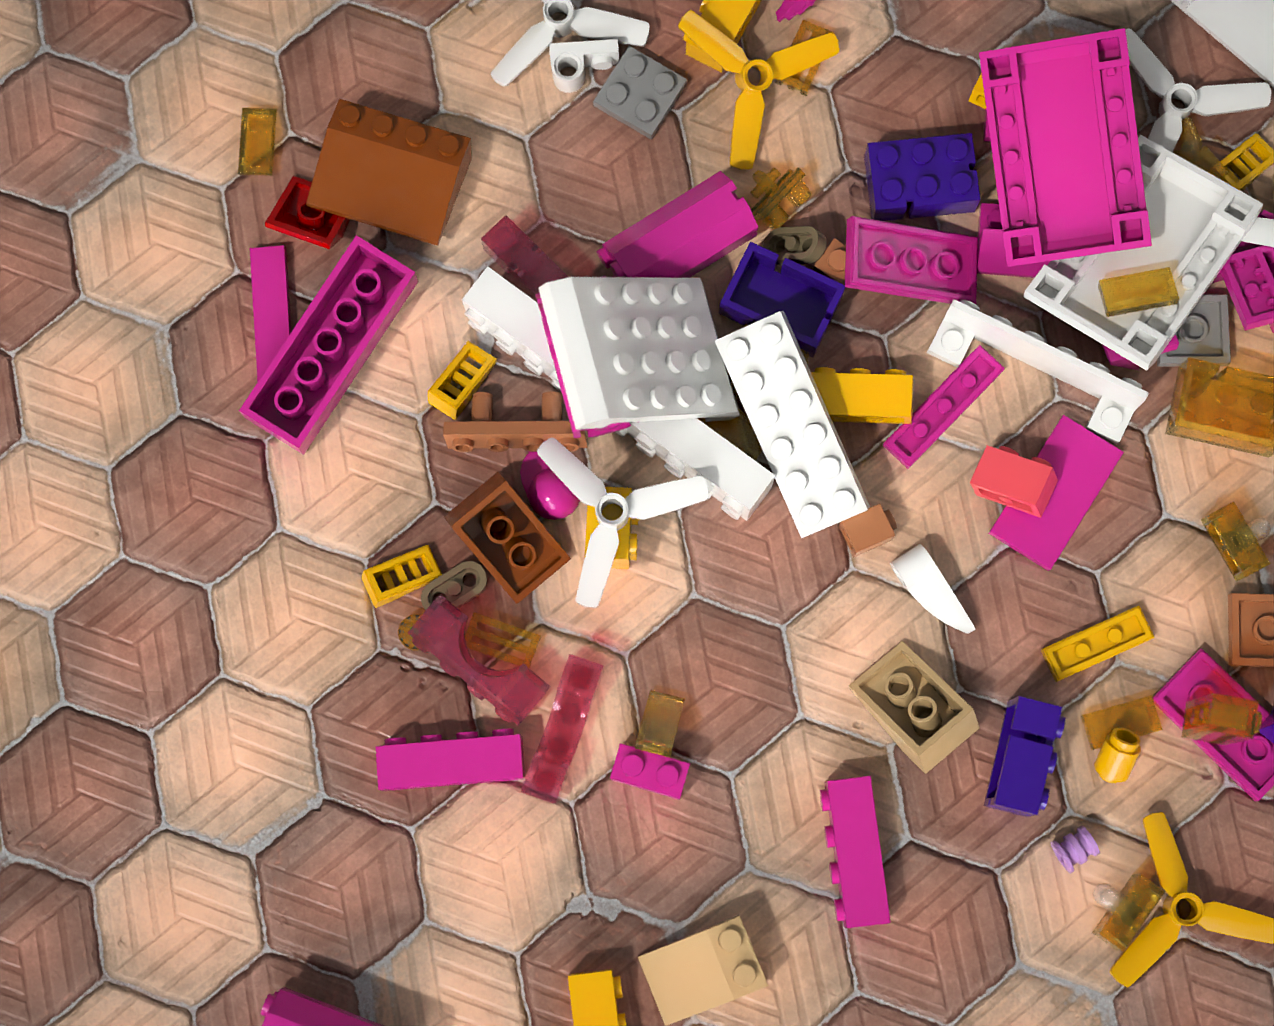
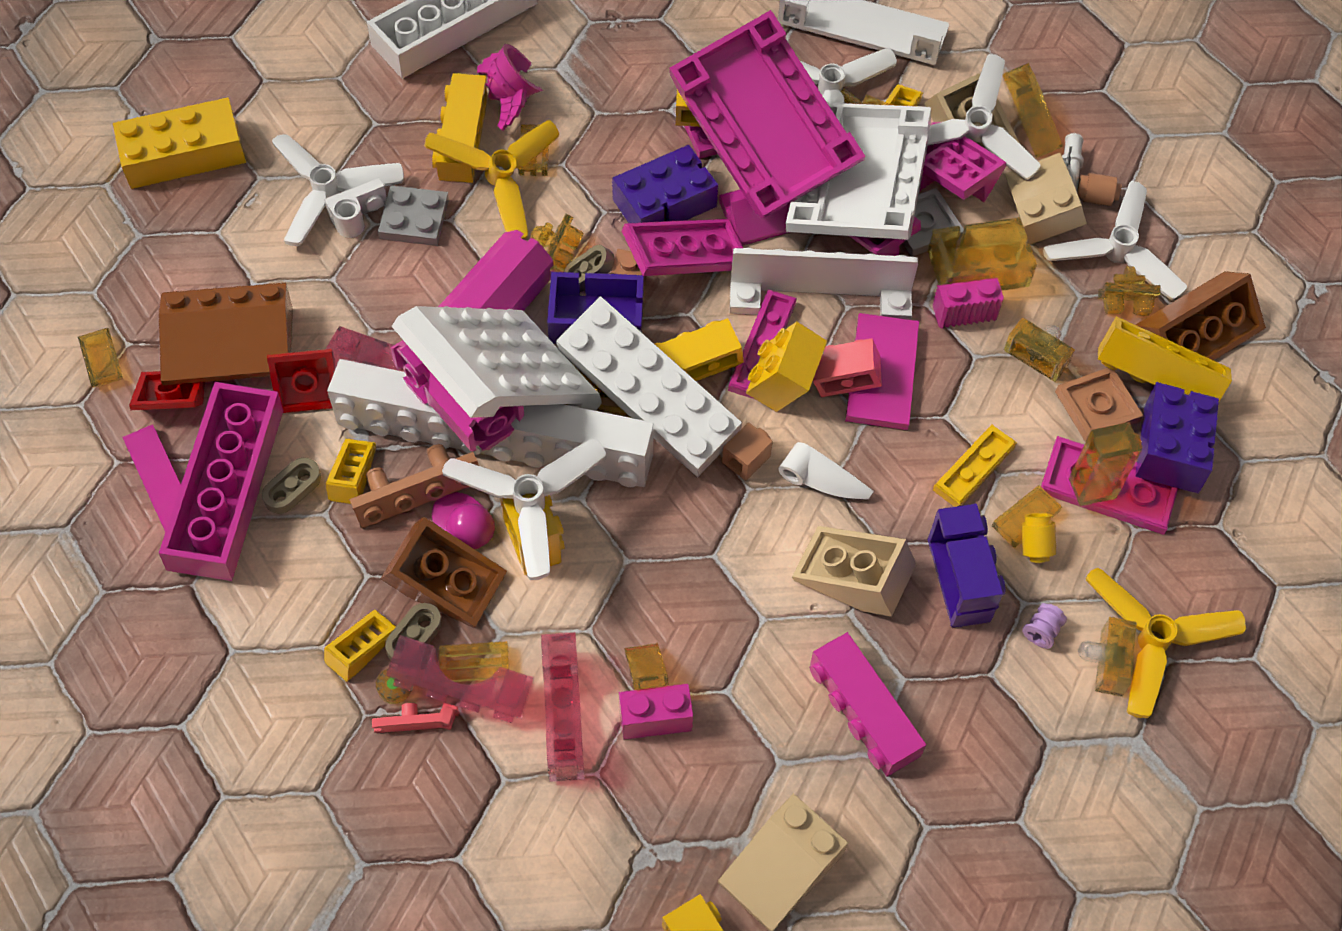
camera: 30 degrees left, 20 degrees down
dark pink brick [375,728,525,791] -> none
clear yellow tile [1098,267,1179,317] -> none
none -> dark tan plate [262,458,321,514]
none -> red slope [267,349,337,413]
none -> coral piece [372,703,459,733]
none -> yellow brick [746,321,827,412]
none -> dark pink brick [932,278,1004,329]

